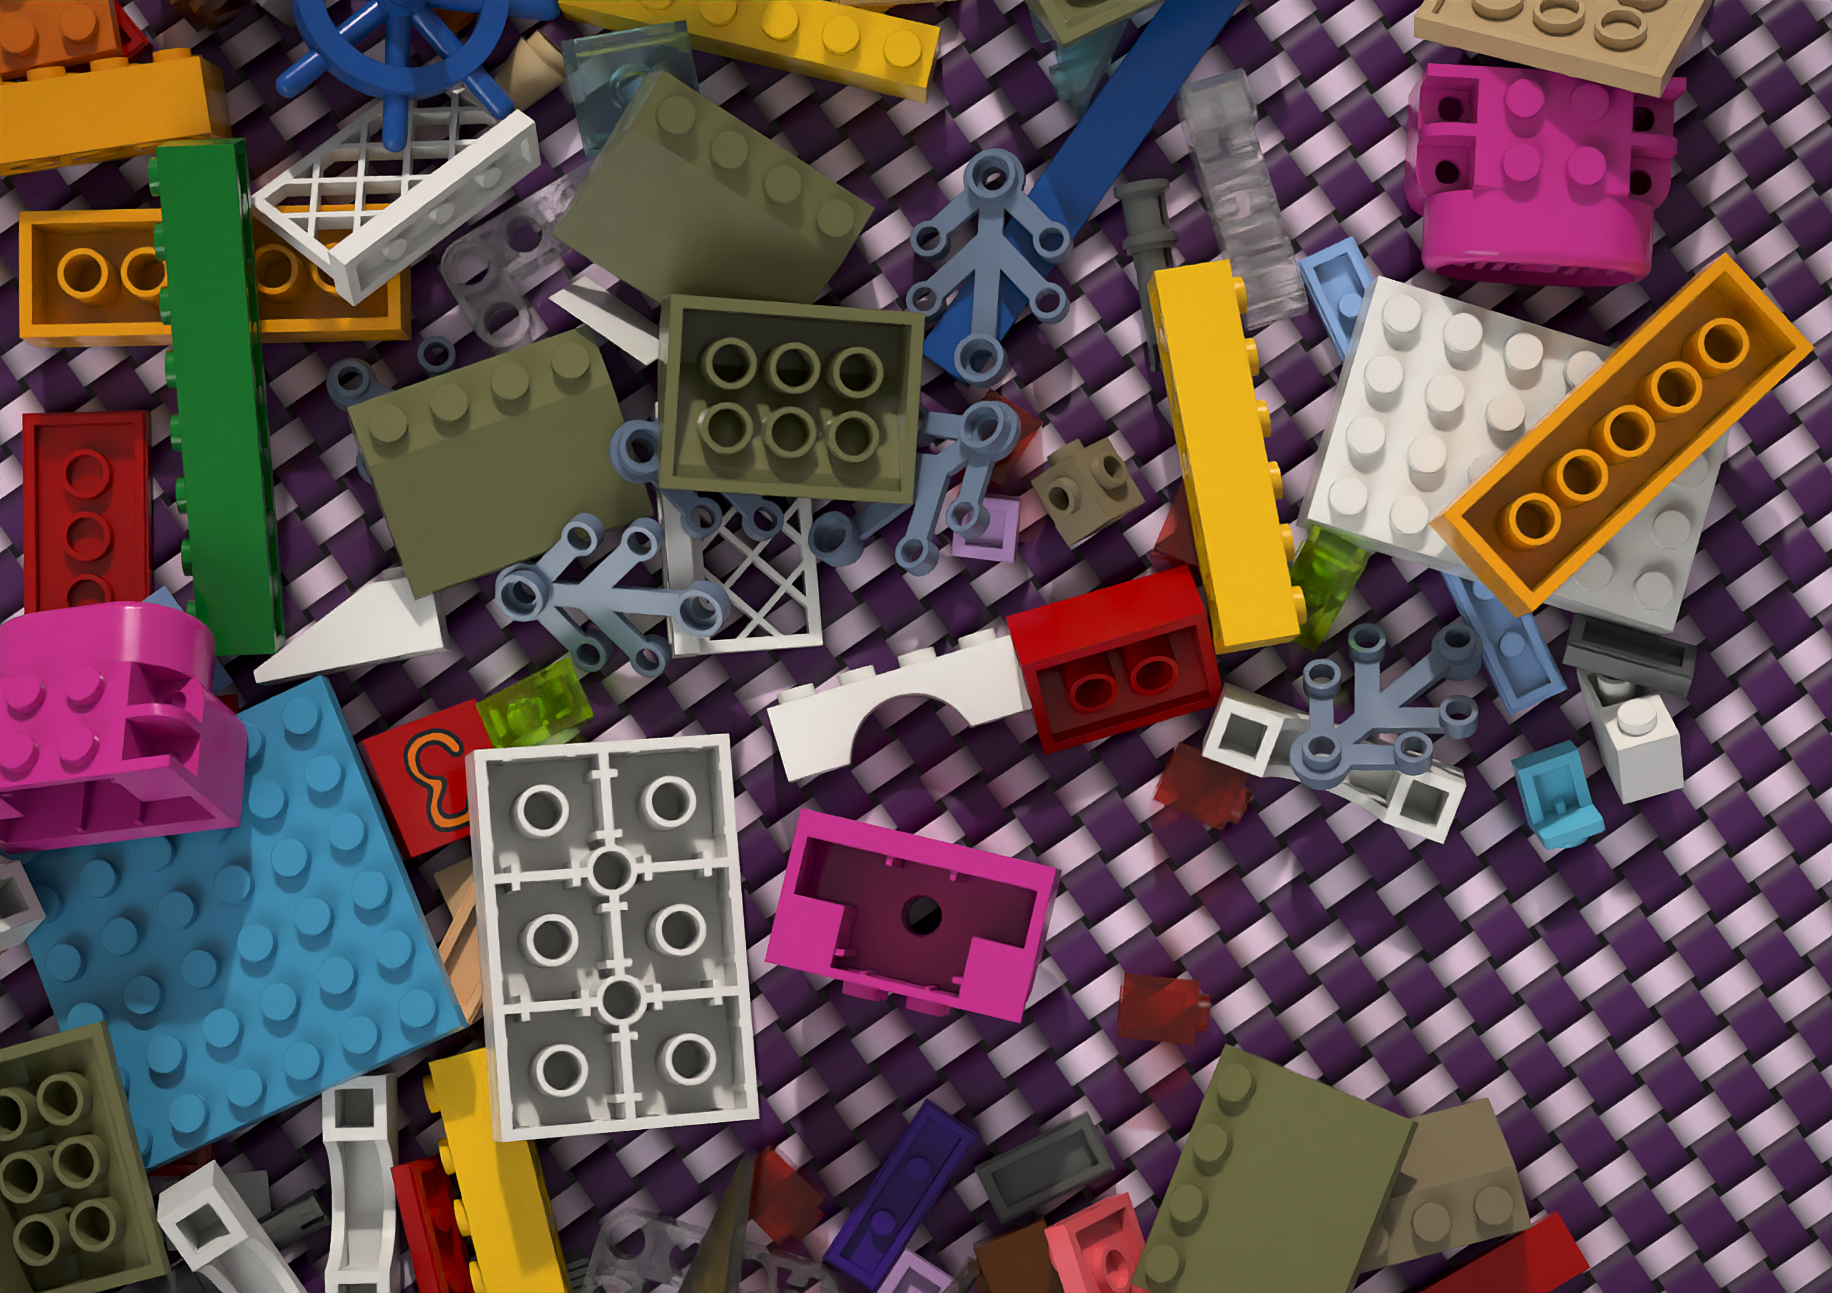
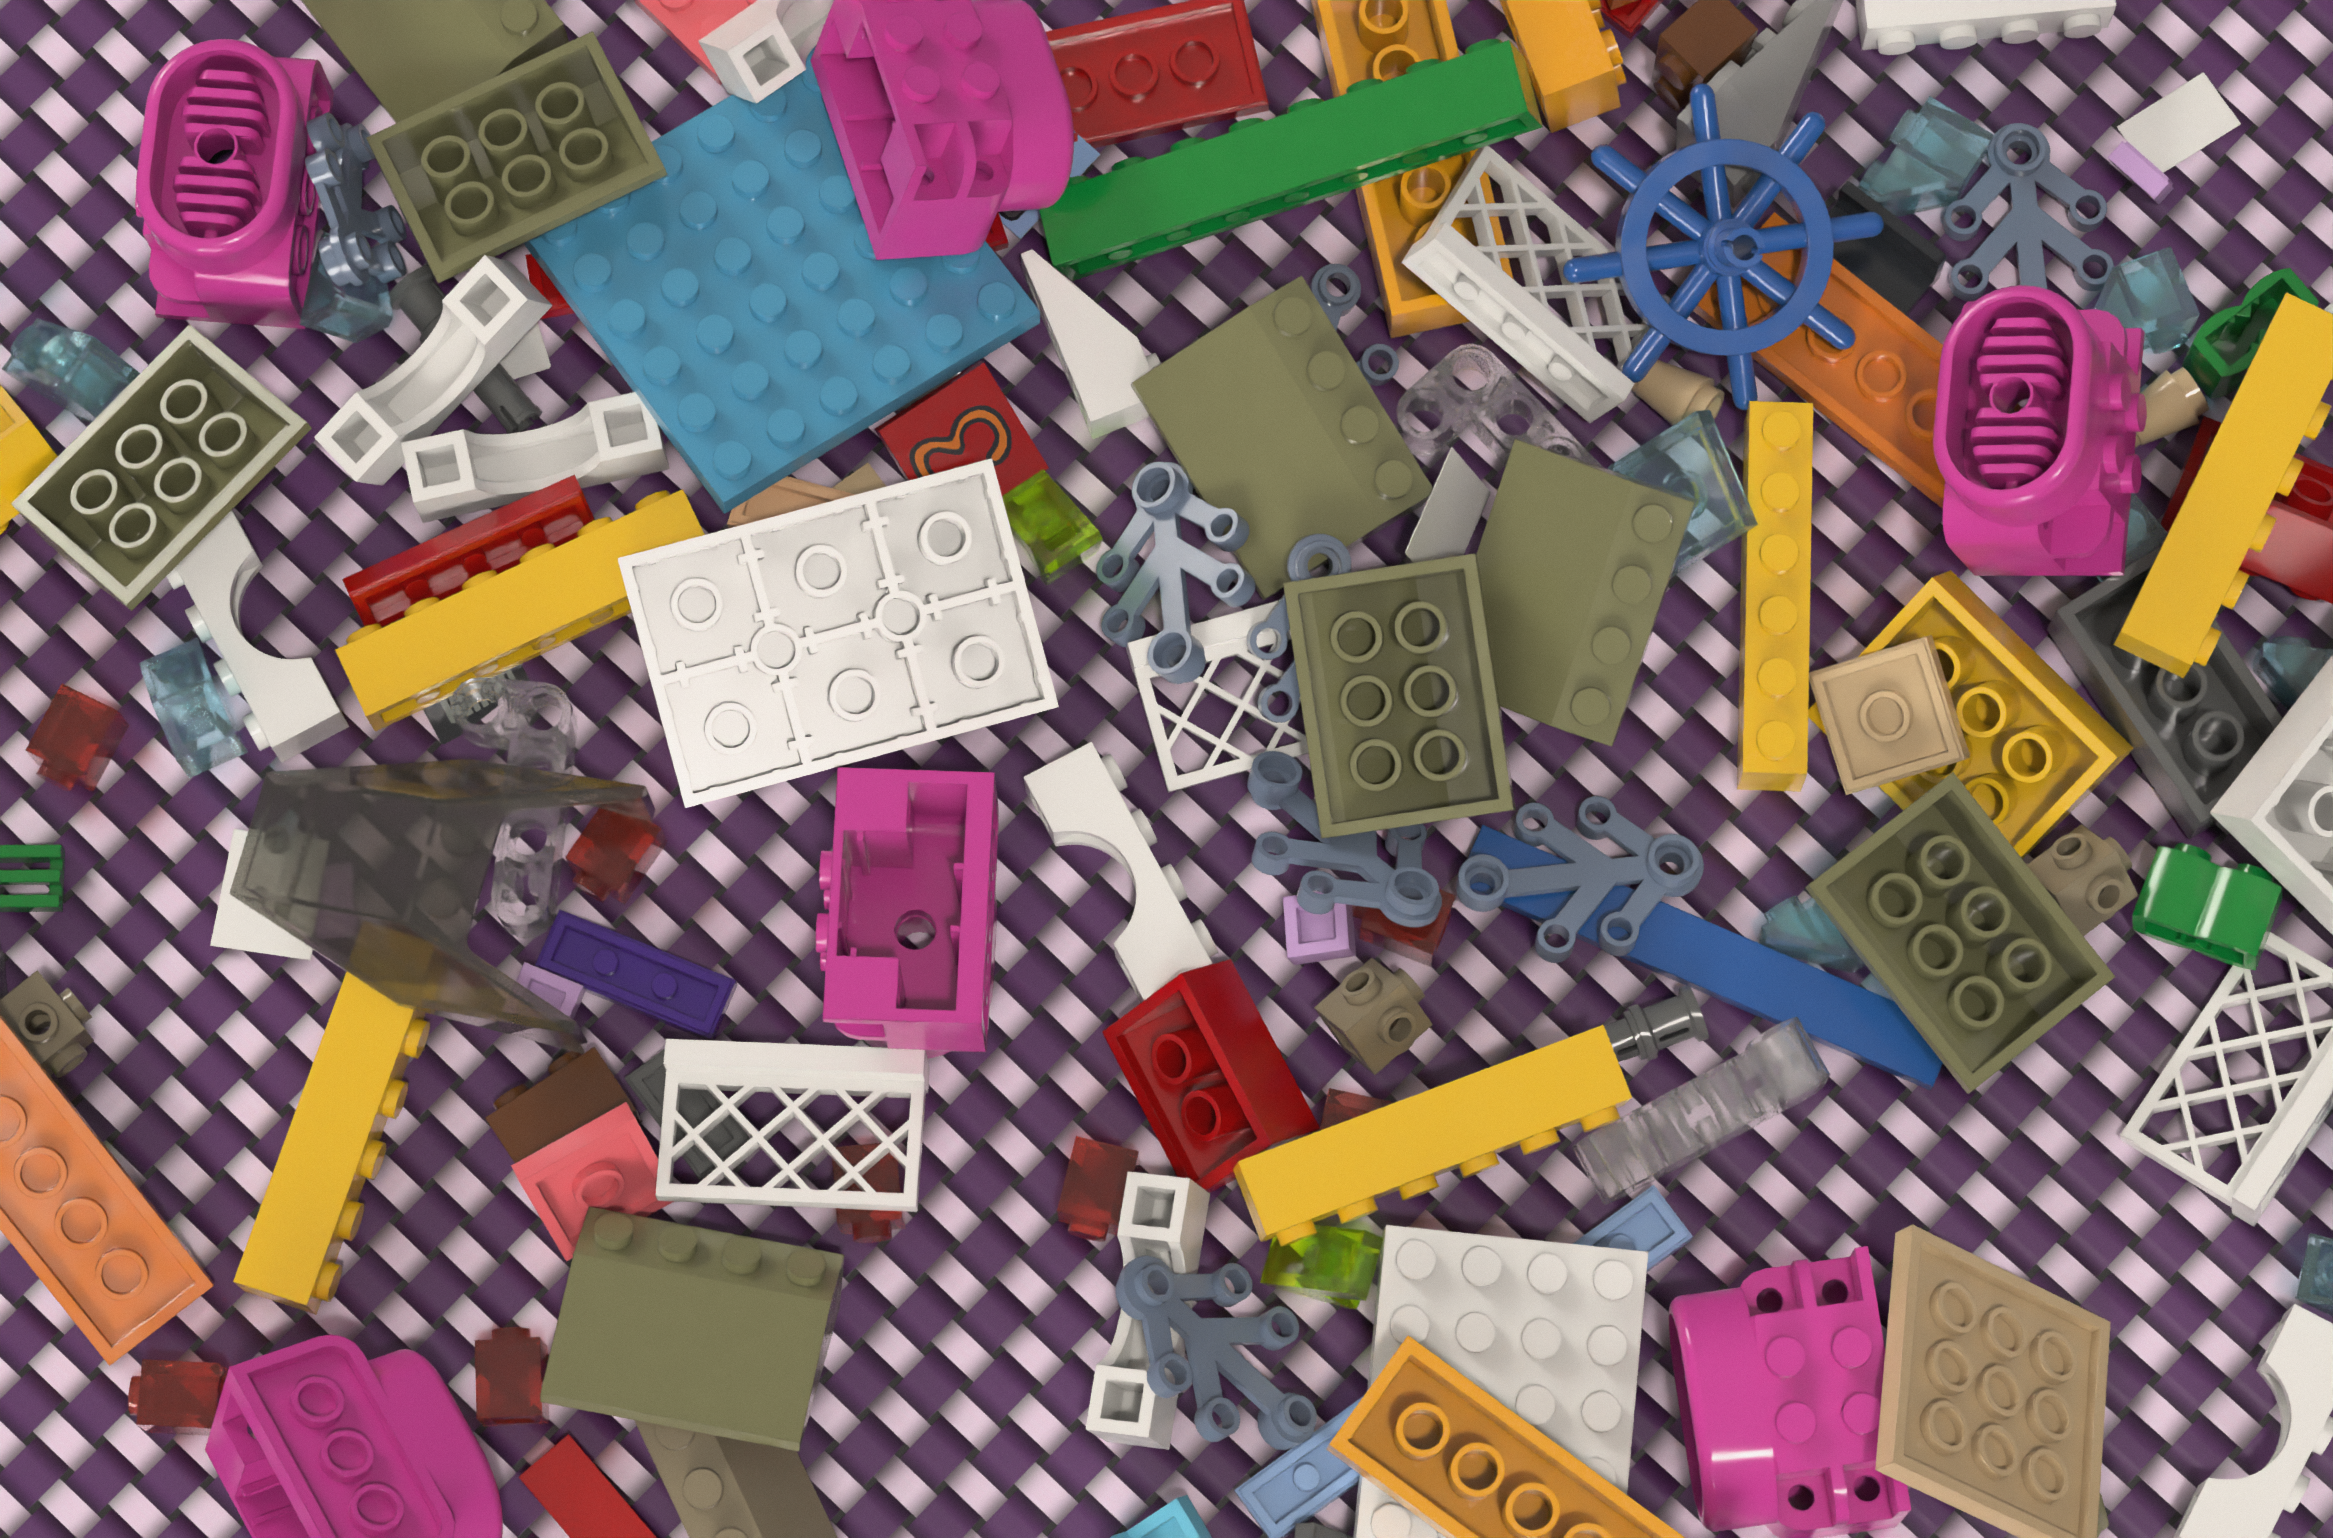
camera: 75 degrees right, 10 degrees down
none -> white fence [655,1039,930,1212]

